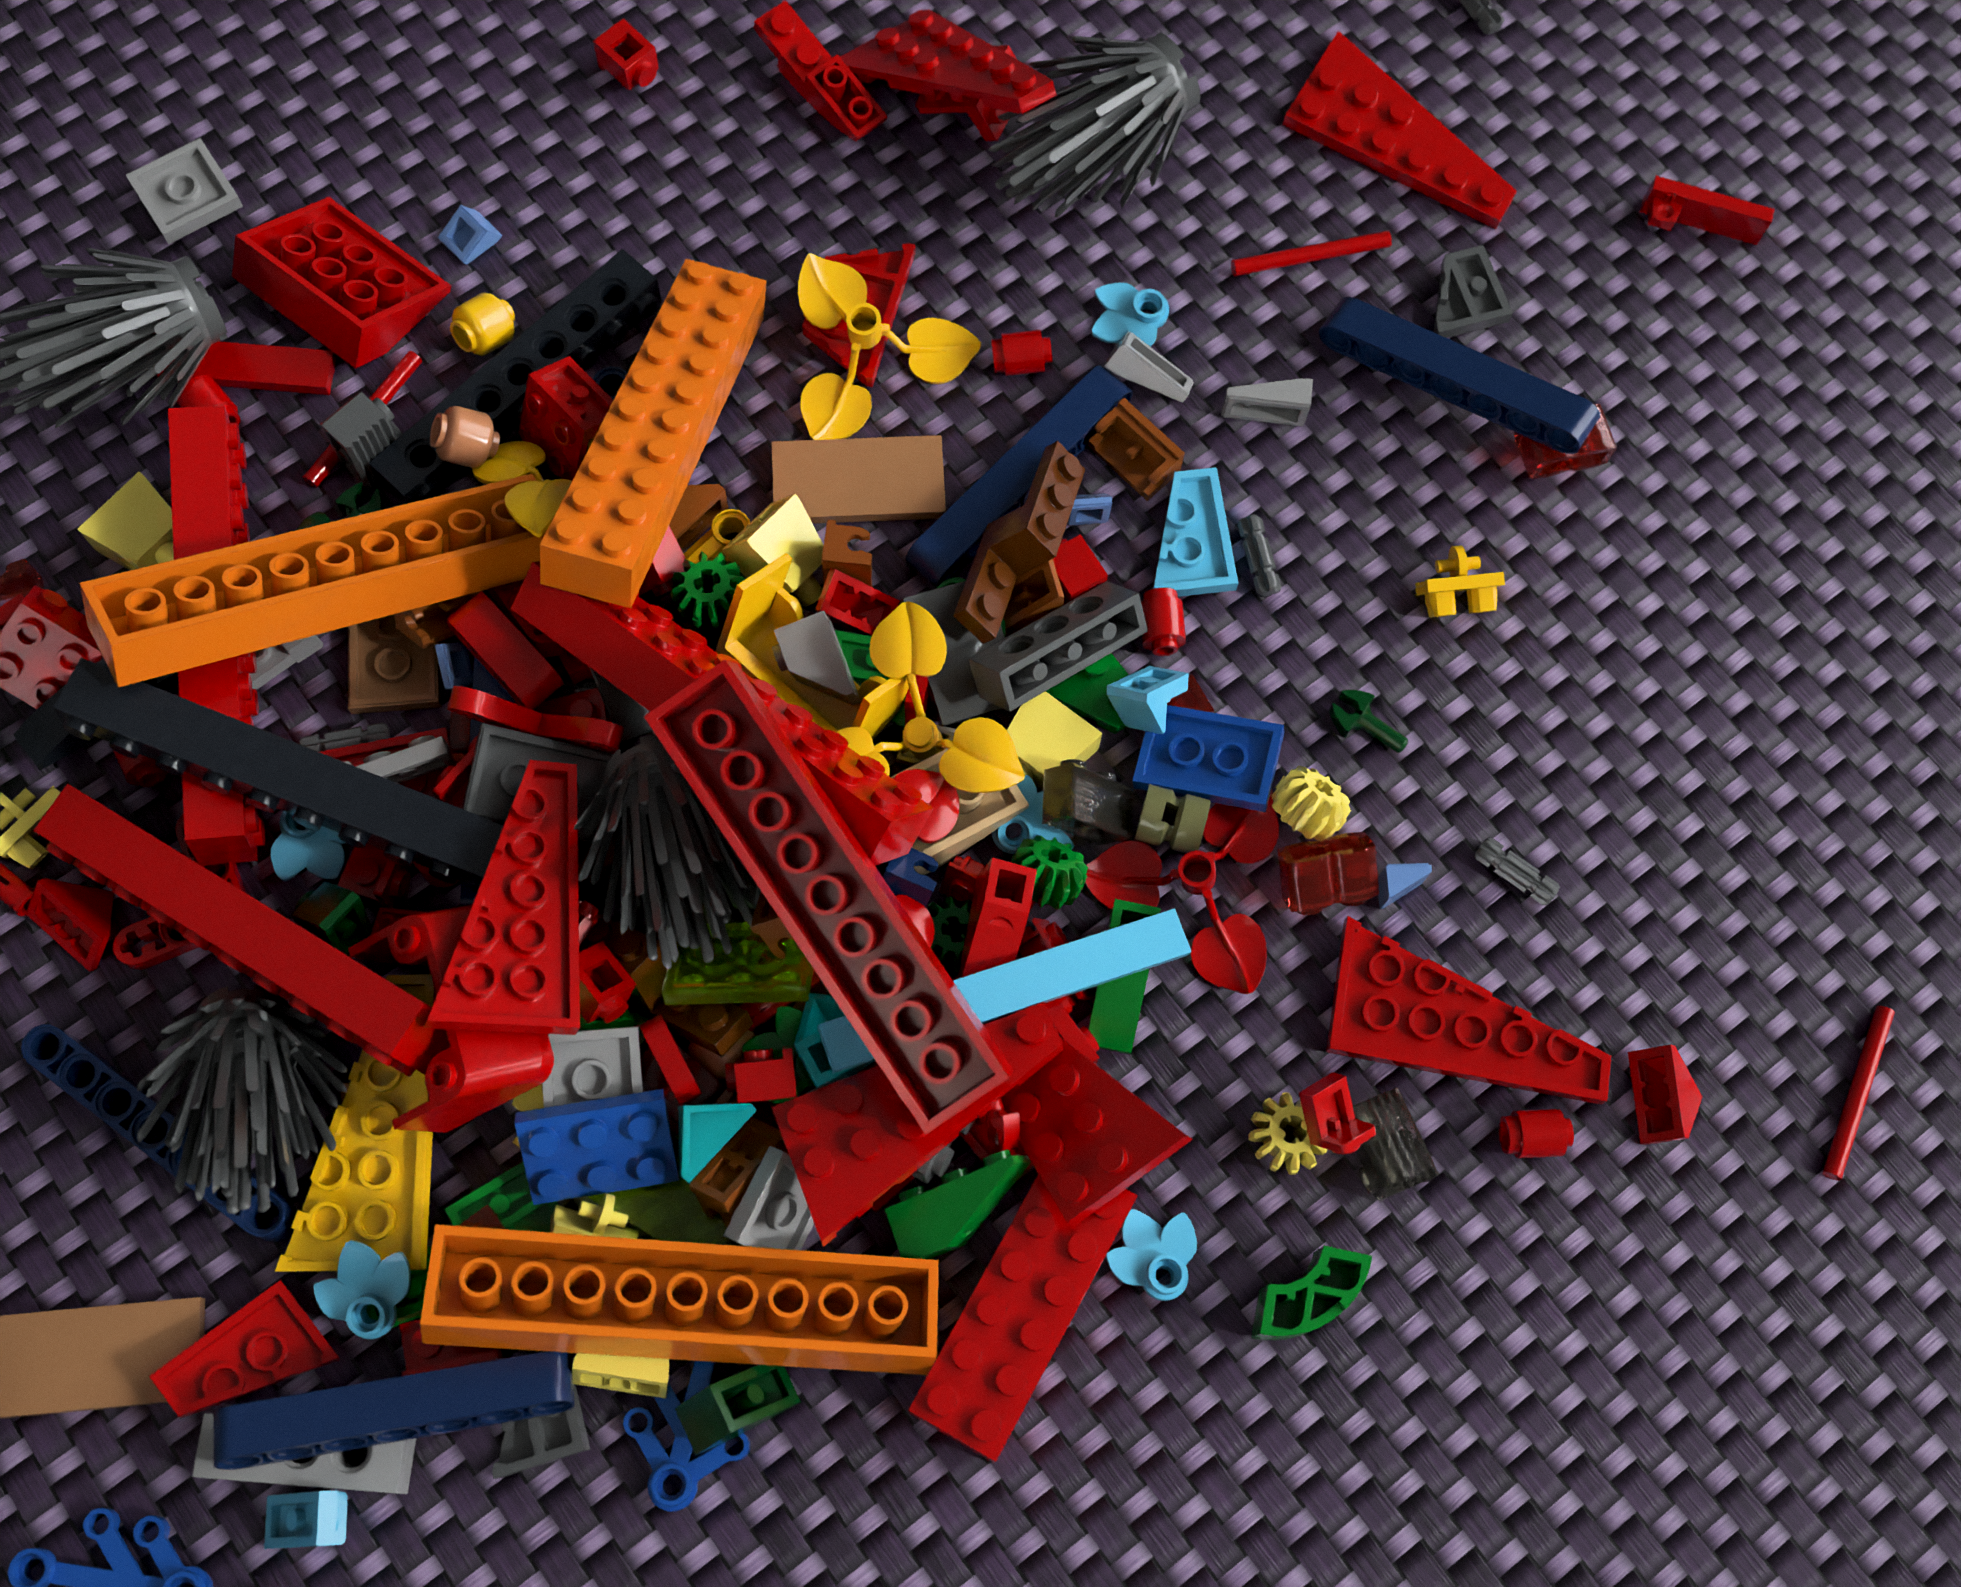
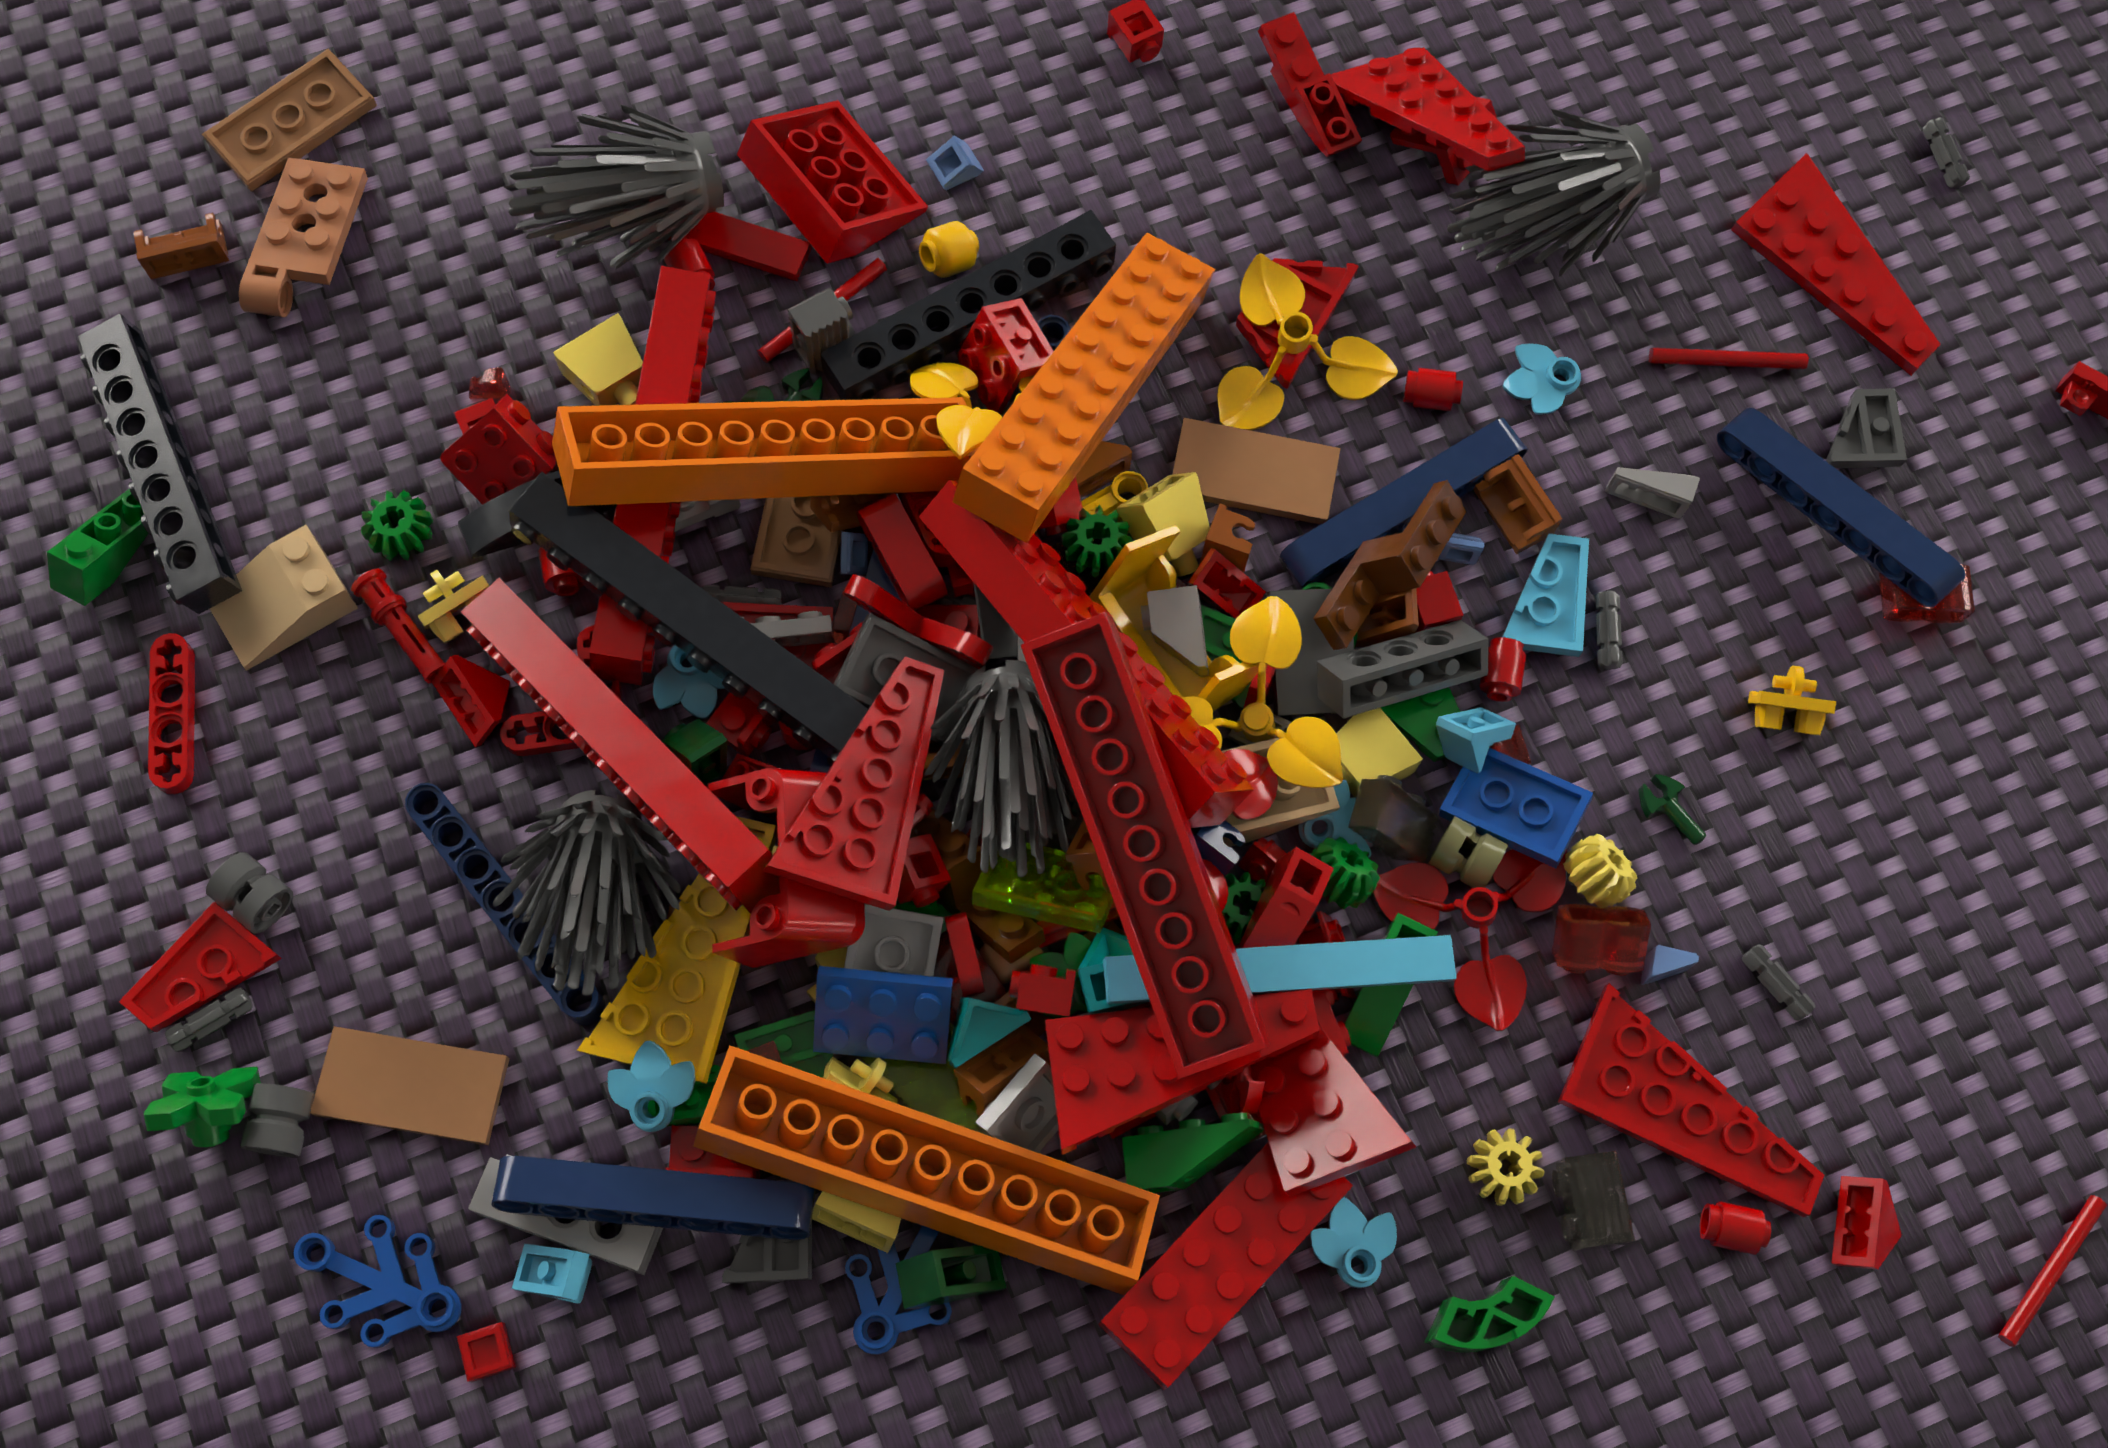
camera: 15 degrees right, 0 degrees up
light grey plate [126,138,243,244] -> none
red wing [149,1280,340,1419] -> none
nougat head [430,406,500,468] -> none
light grey slope [1103,331,1194,403] -> none
red bracket [1299,1072,1376,1154] -> none

